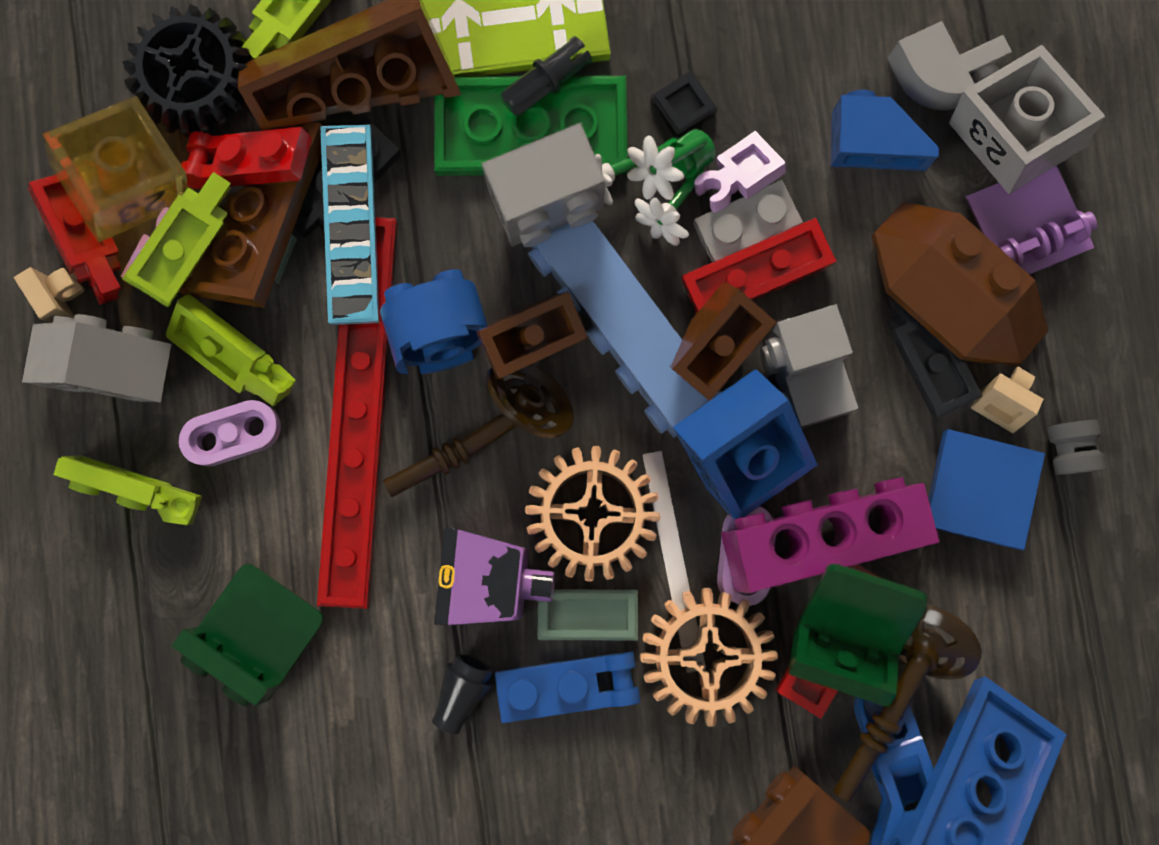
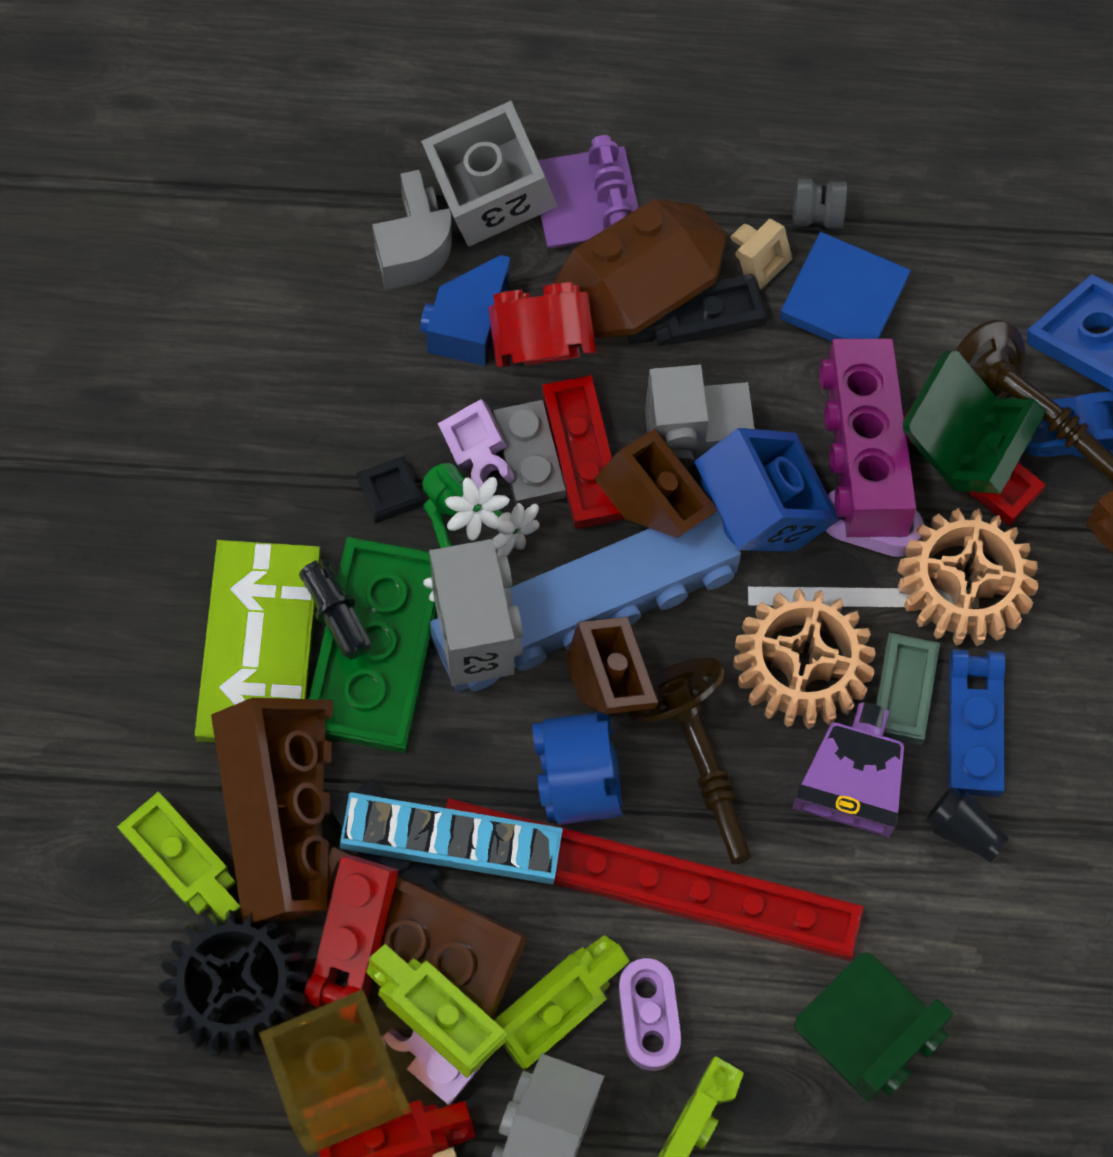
camera: 80 degrees left, 15 degrees down
none -> red brick [488,282,597,368]

